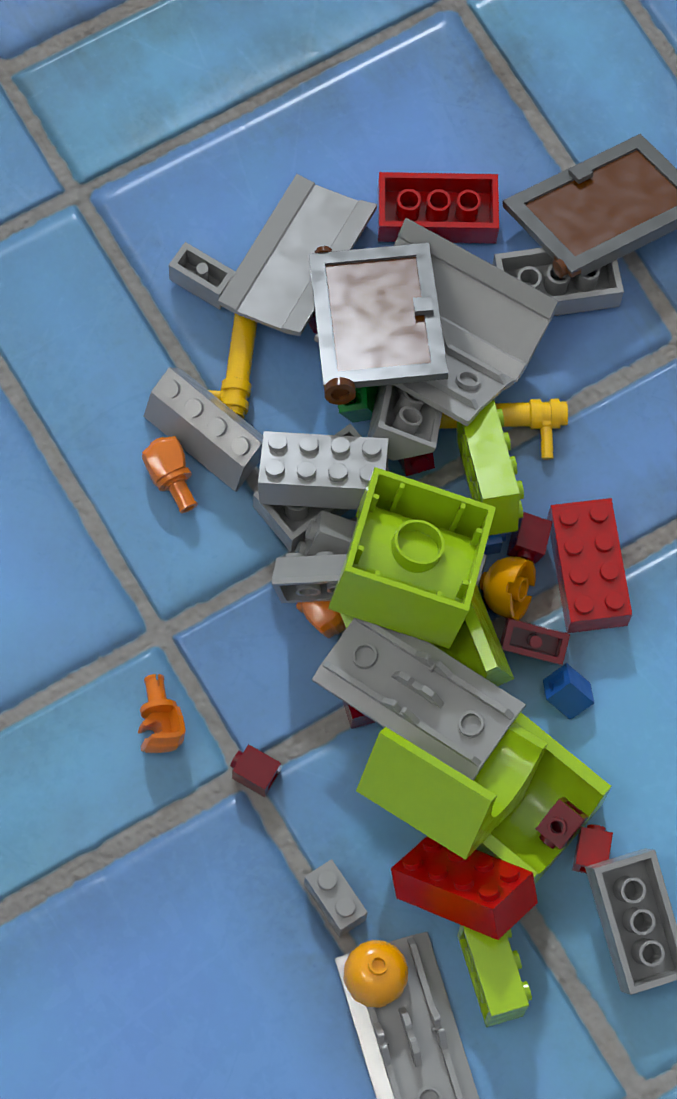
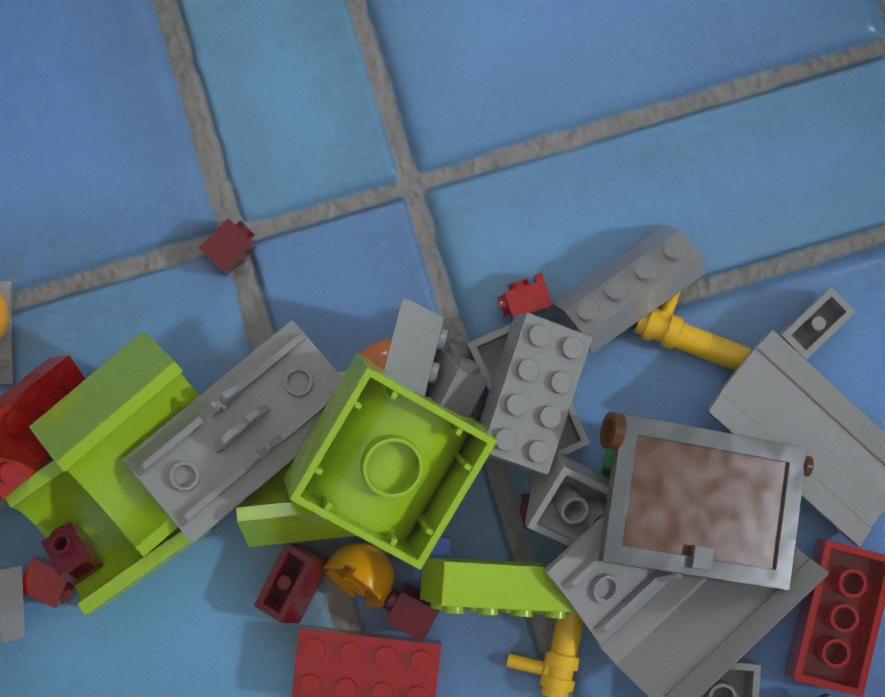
camera: 105 degrees right, 15 degrees up
orange piece [138,674,186,753] -> none
orange piece [142,436,198,513] -> none
light grey brick [304,859,368,938] -> none
blue panel [543,663,594,719] -> none
none -> red brick [497,273,553,322]

